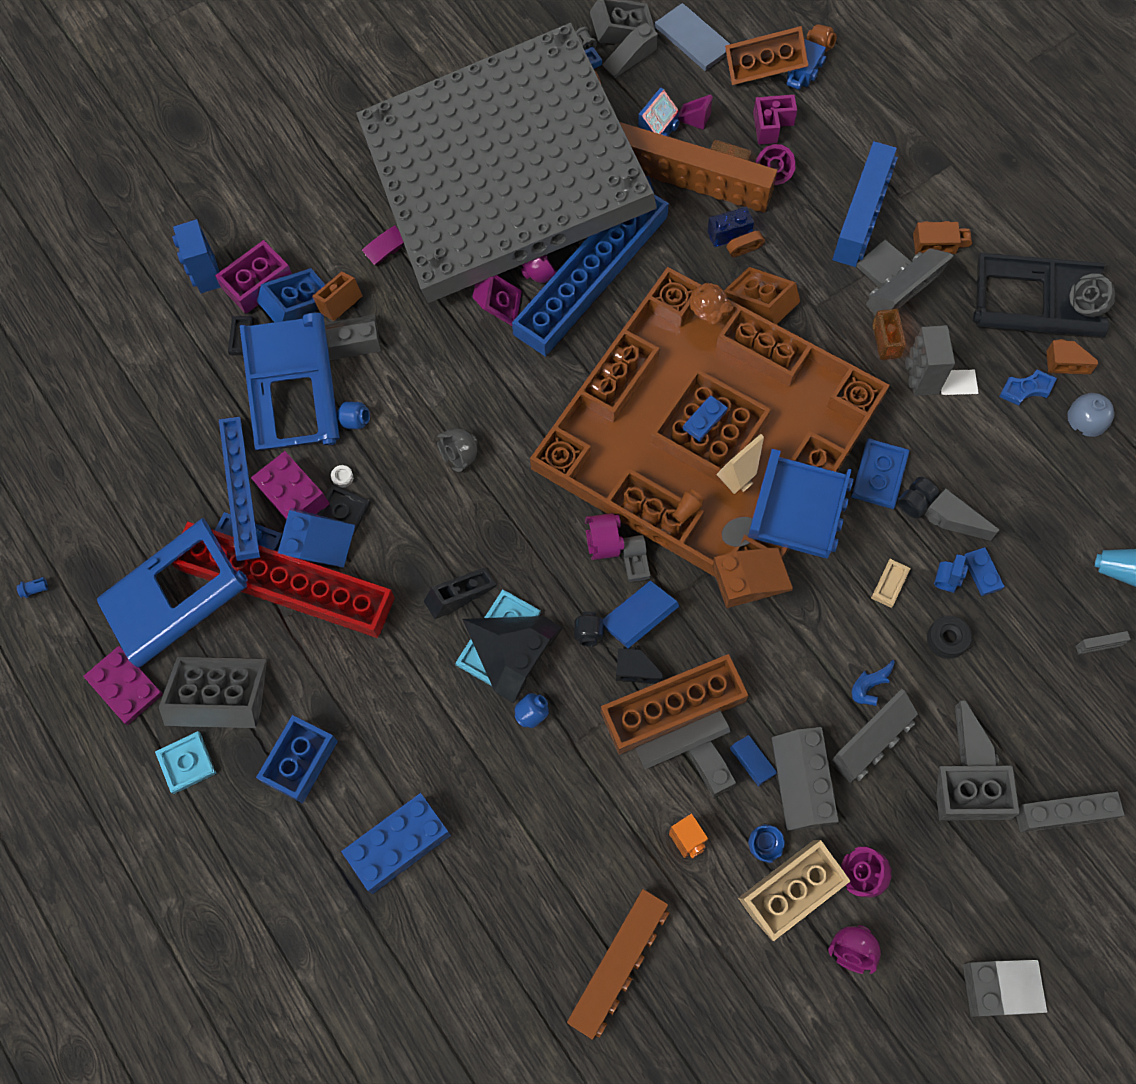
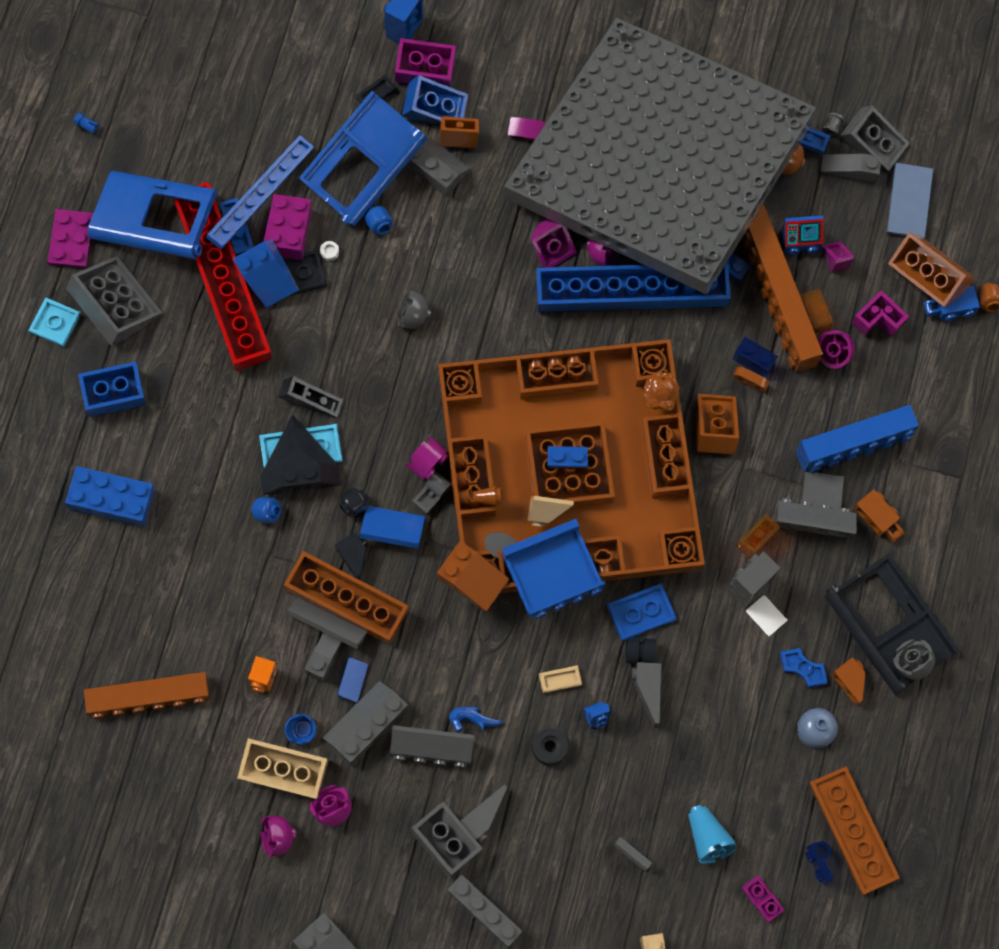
camera: 40 degrees right, 5 degrees up
blue plate [964,547,1004,597] -> none

